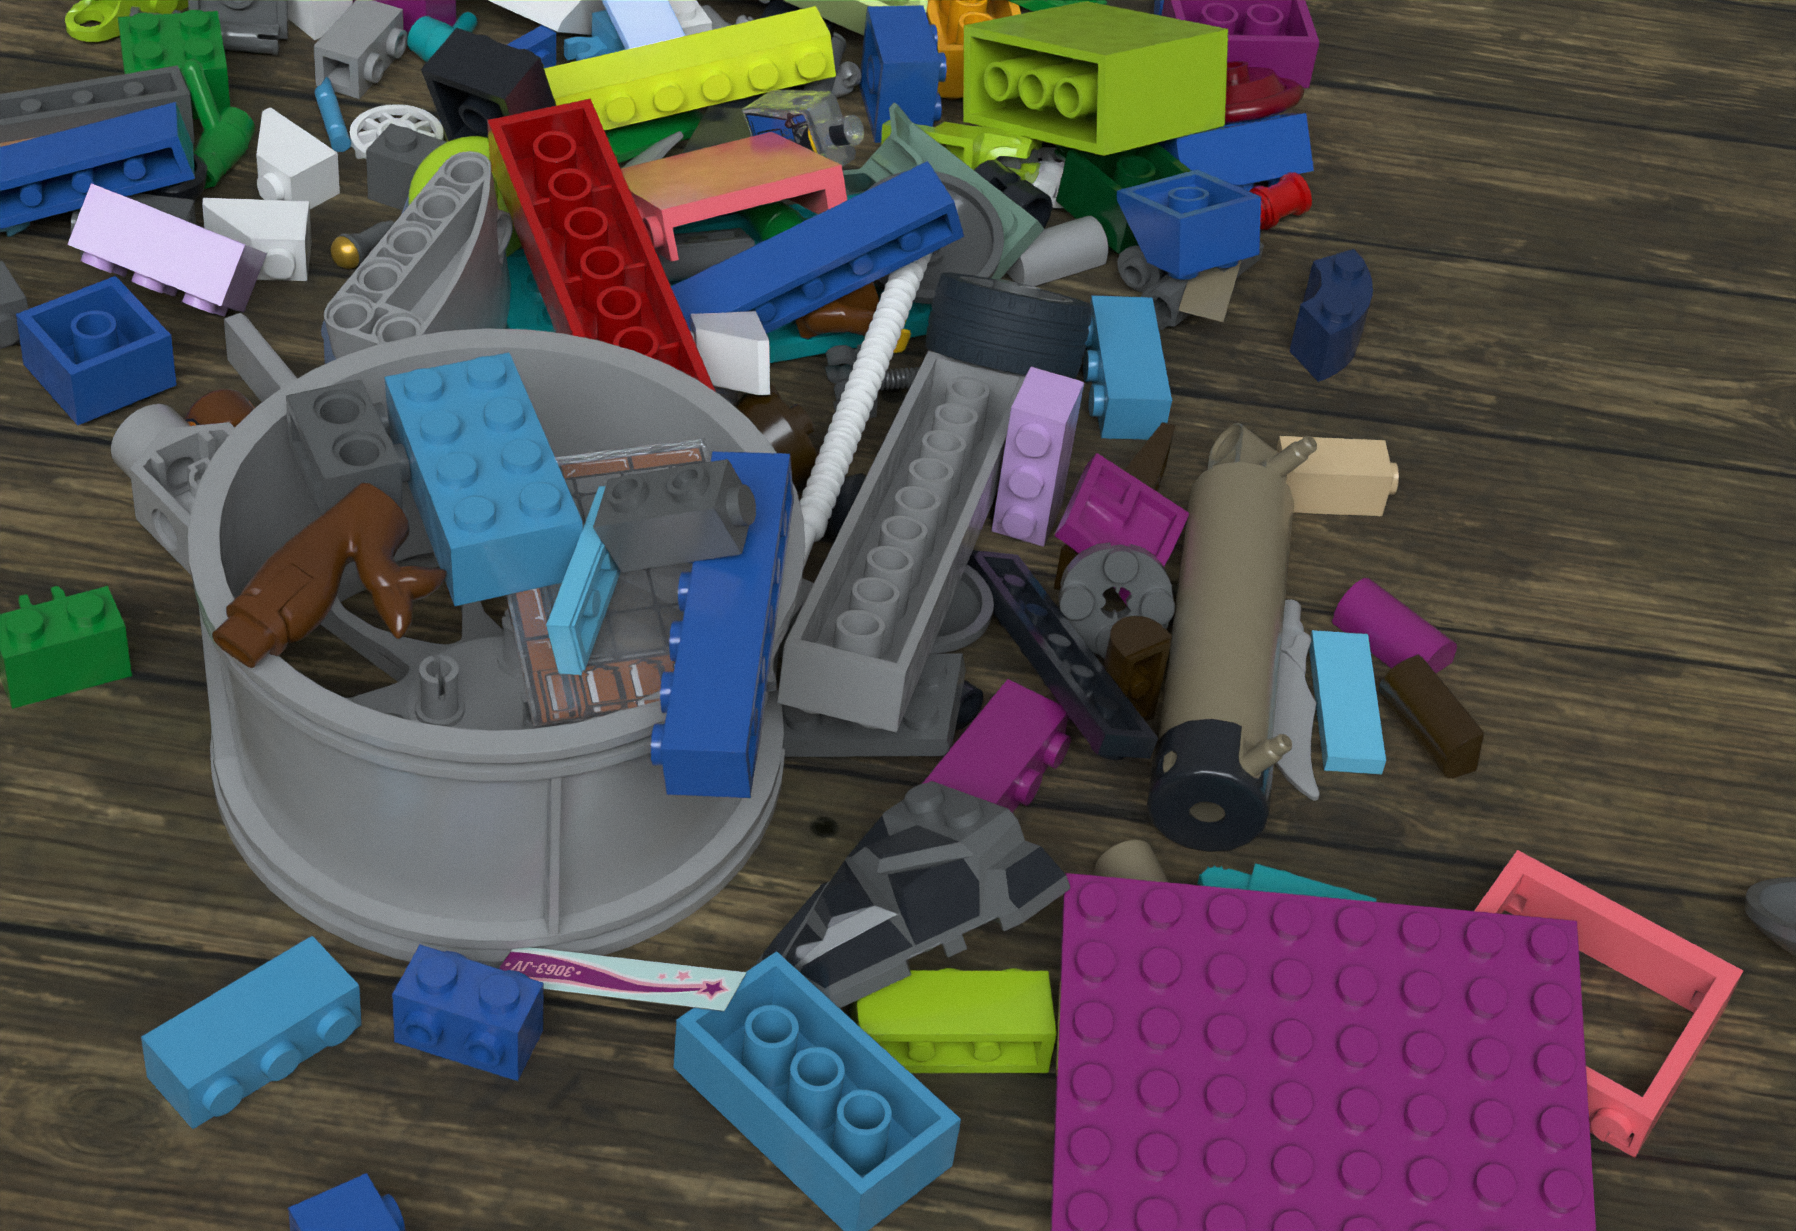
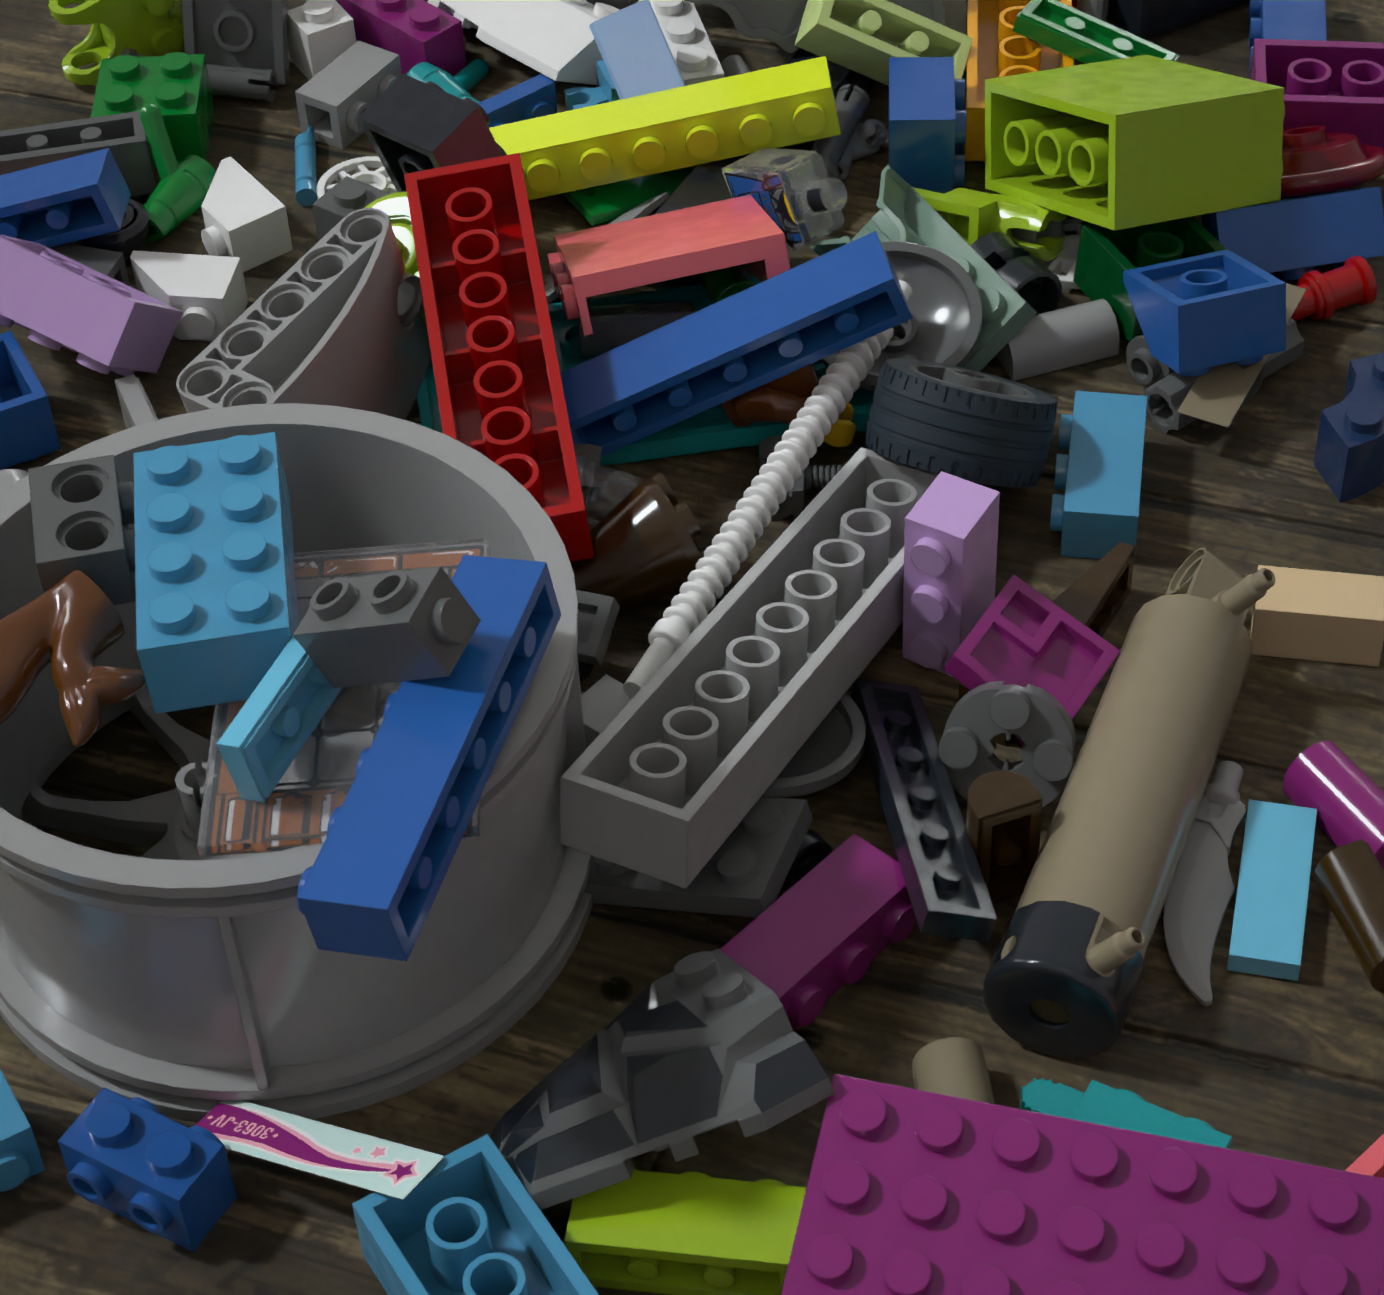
camera: 20 degrees right, 0 degrees up
white slope [690,311,770,395] -> none

